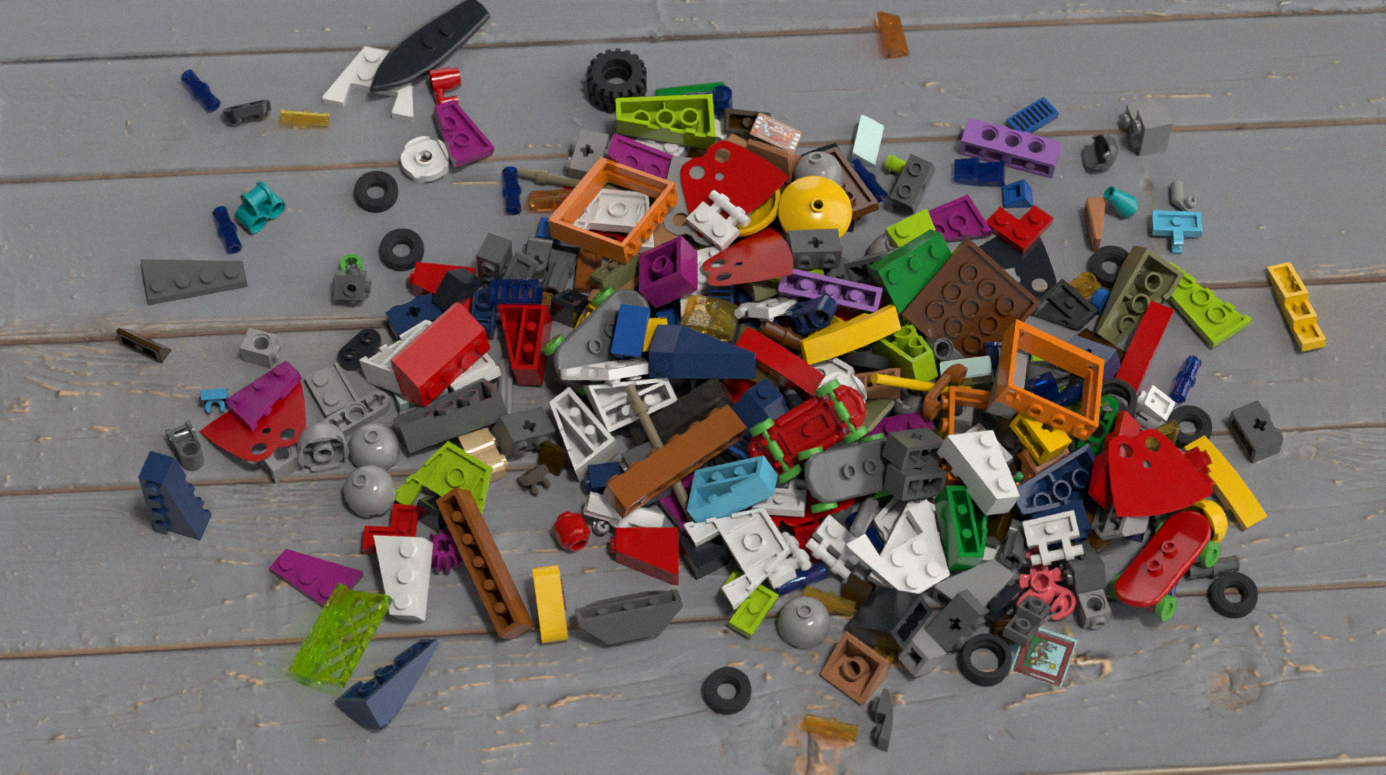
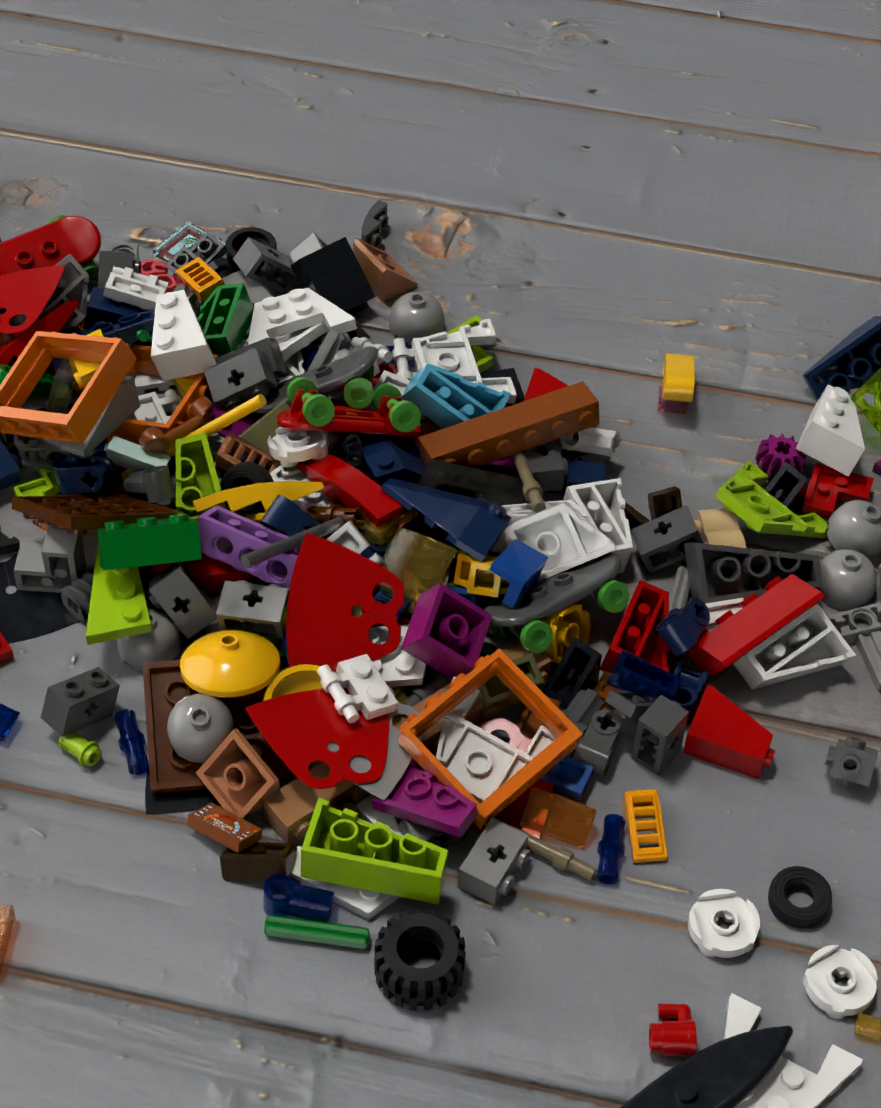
camera: 165 degrees left, 10 degrees down
black plate [338,329,382,371] -> none
bright green bush [340,254,363,271] -> none
black tyre [380,228,424,271] -> none
dark blue brick [385,293,442,342] -> none
black slope [432,268,484,312] -> none
magenta wing [433,100,495,168] -> none
dark orange brick [435,487,535,639] -> none
red head [552,511,591,551] -> none
dark grey wedge [574,589,683,645] -> none
black tyre [704,667,752,715] -> none
clear yellow pin [803,585,856,618] -> none
clear yellow pin [803,713,859,742] -> none
light aqua slope [851,115,884,167] -> none
magenta wing [928,194,992,241] -> none
none -> light orange slope [175,257,225,305]
none -> flat silver bar [241,517,345,568]
none -> light orange slope [622,789,668,863]
none -> dark blue piece [656,598,710,656]
none -> white plate [803,945,878,1019]

